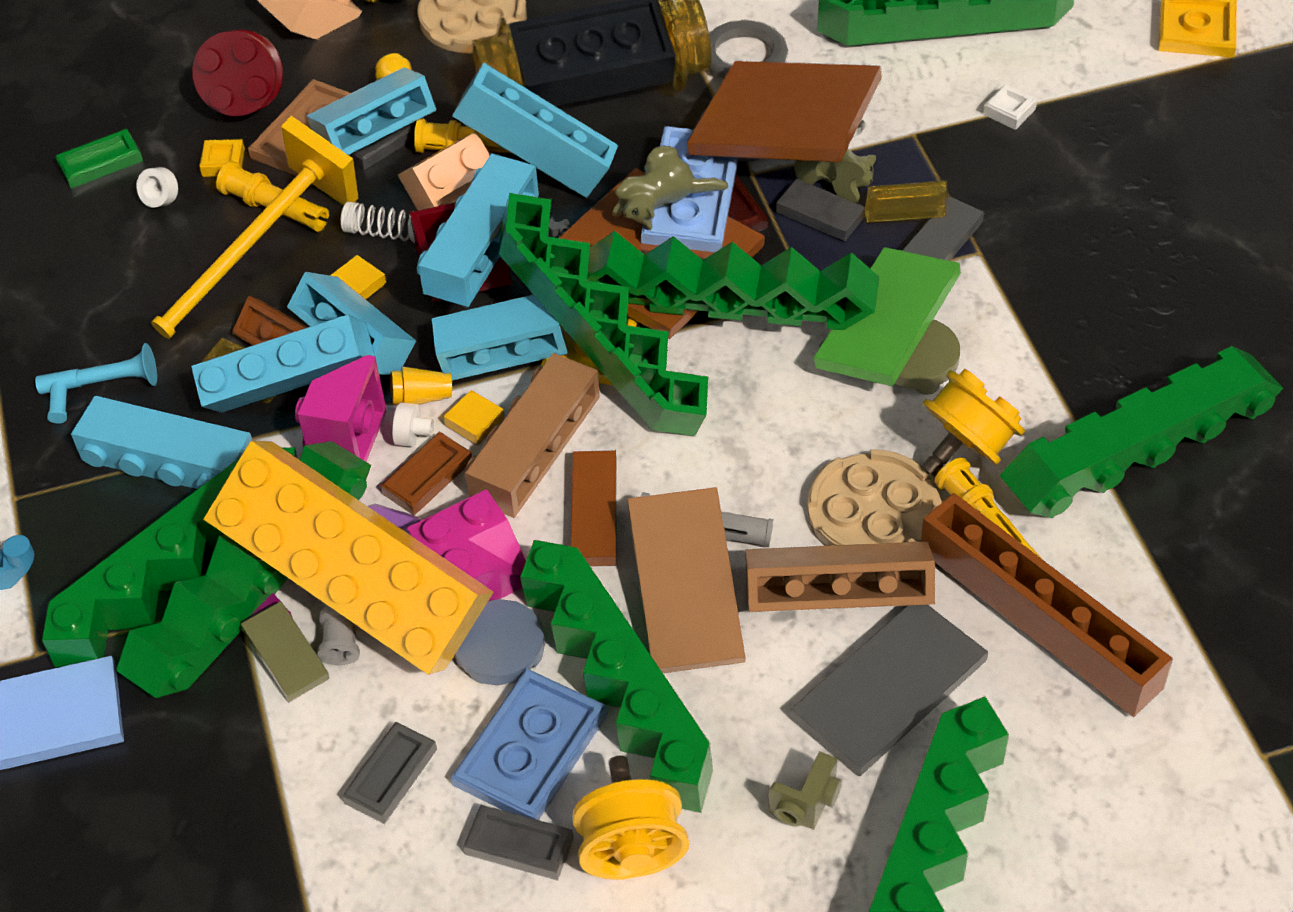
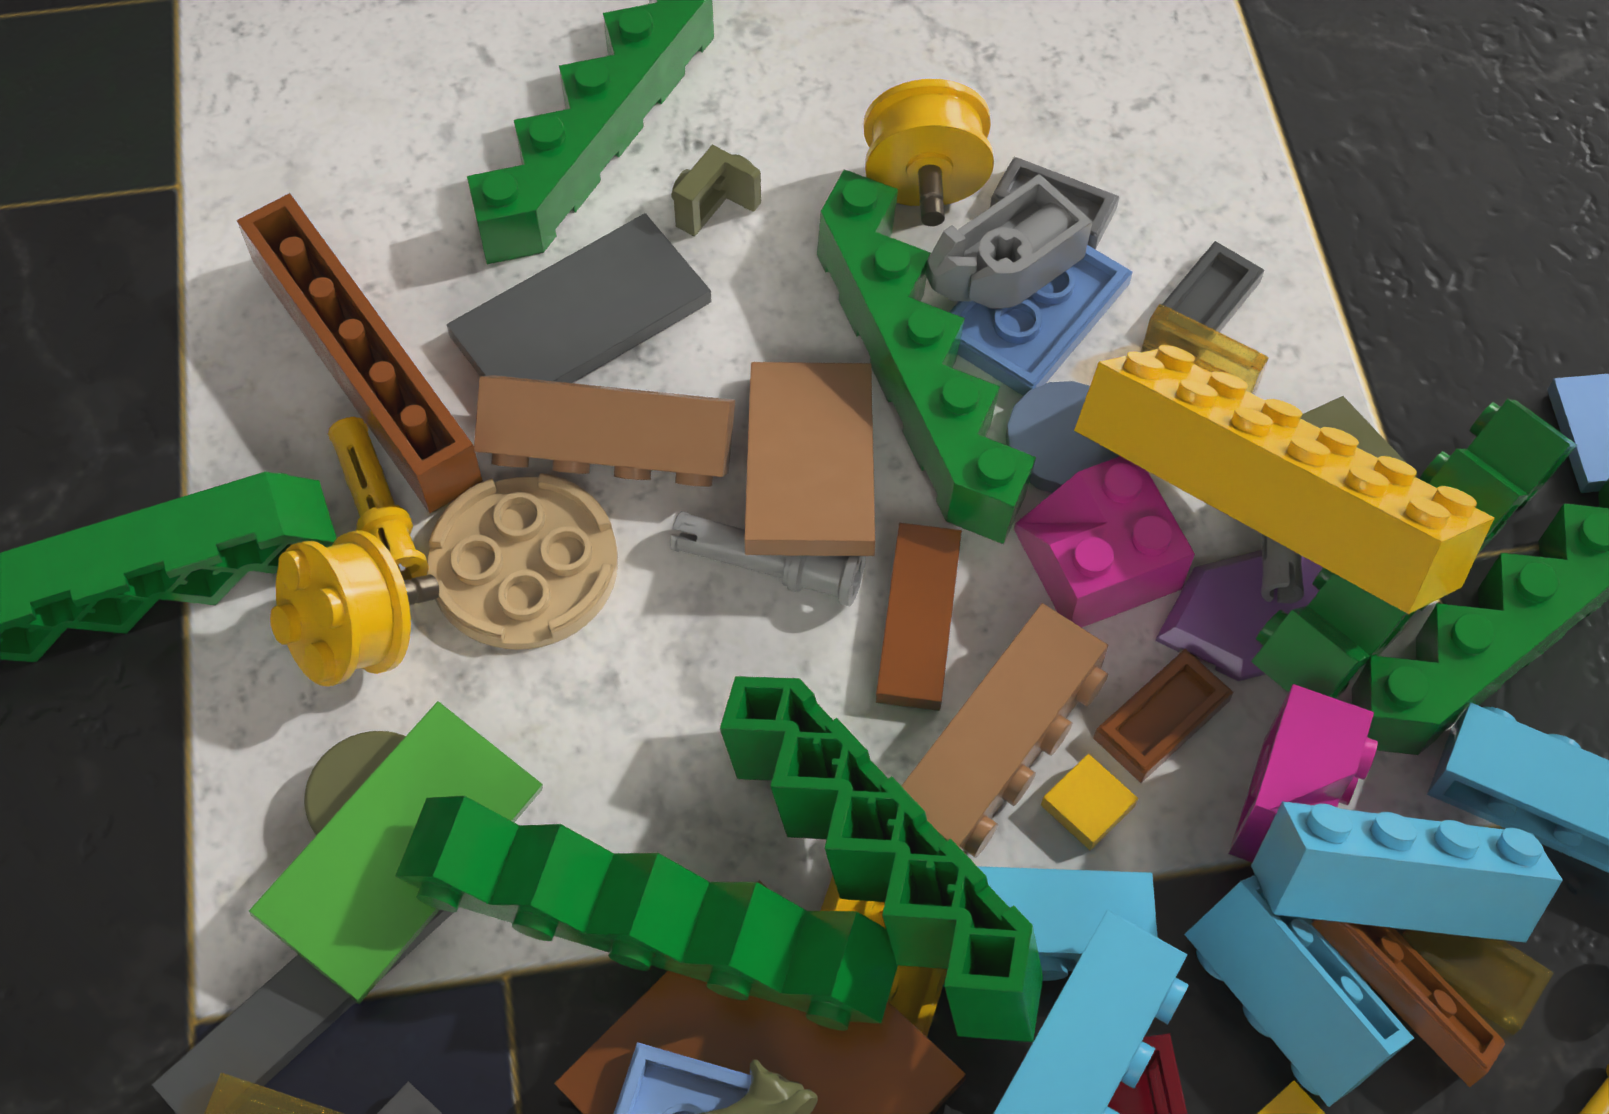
camera: 175 degrees left, 10 degrees up
yellow cone [390,366,452,405] -> none
white tile [393,402,434,447] -> none
none -> light grey piece [926,174,1093,309]
none -> clear yellow tile [1141,304,1269,395]

